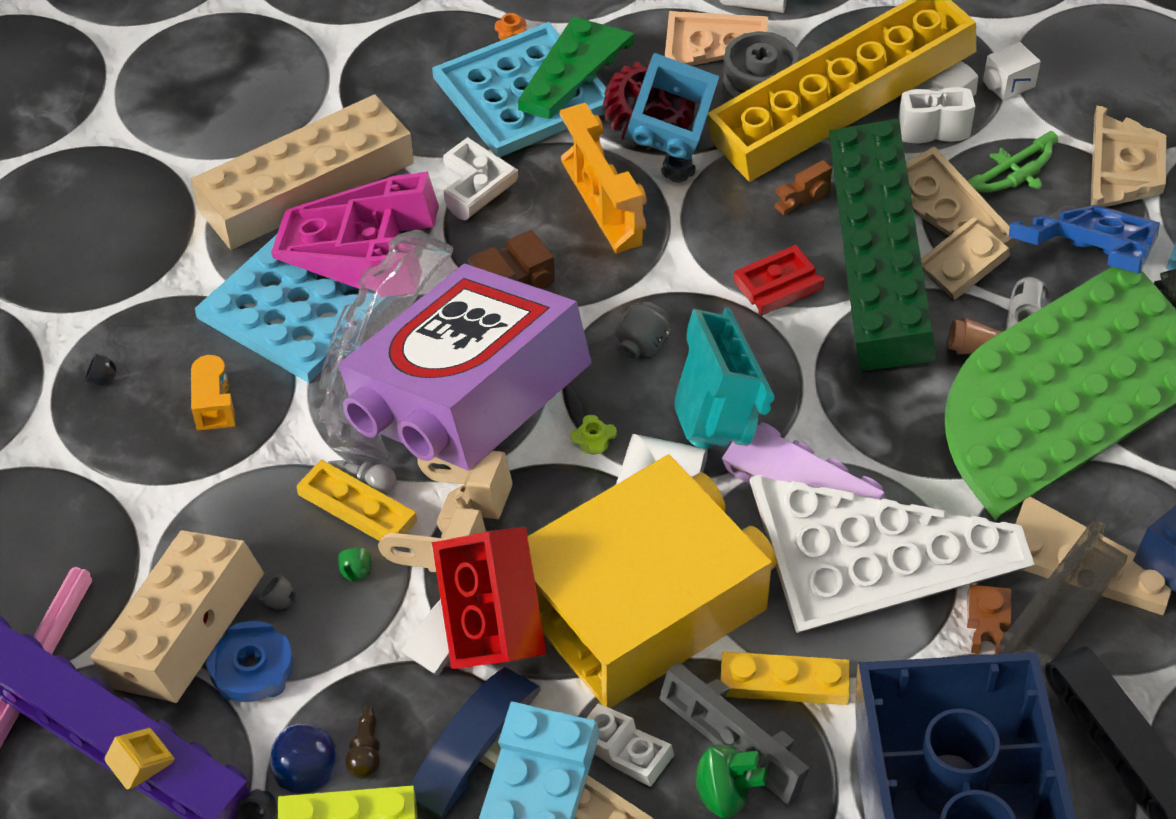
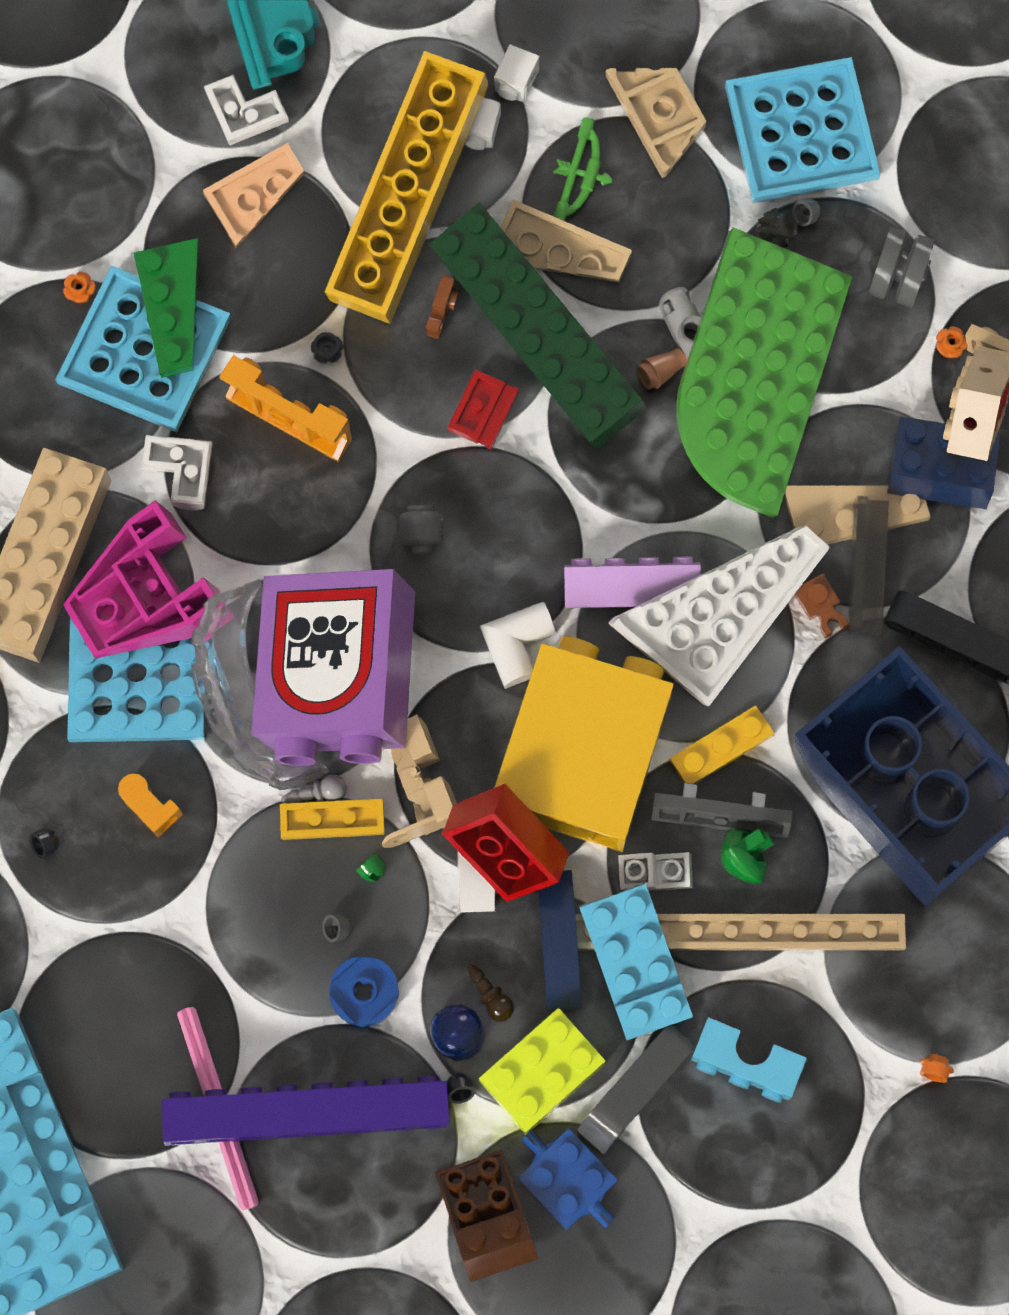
camera: 35 degrees left, 25 degrees up
tan brick [90,530,264,703] -> none
yellow slope [105,728,175,789] -> none
reddish brown brick [468,230,555,289] -> none
lime plate [570,415,617,455] -> none
dark red gear [603,60,696,150] -> none
dark azure window [624,53,719,160] -> none
teal brick [674,307,774,449] -> none
dark grey wheel [722,31,799,102] -> none
white brick [899,87,975,144] -> none
tan plate [921,217,1010,300] -> none
blue wing [1009,205,1160,274] -> none

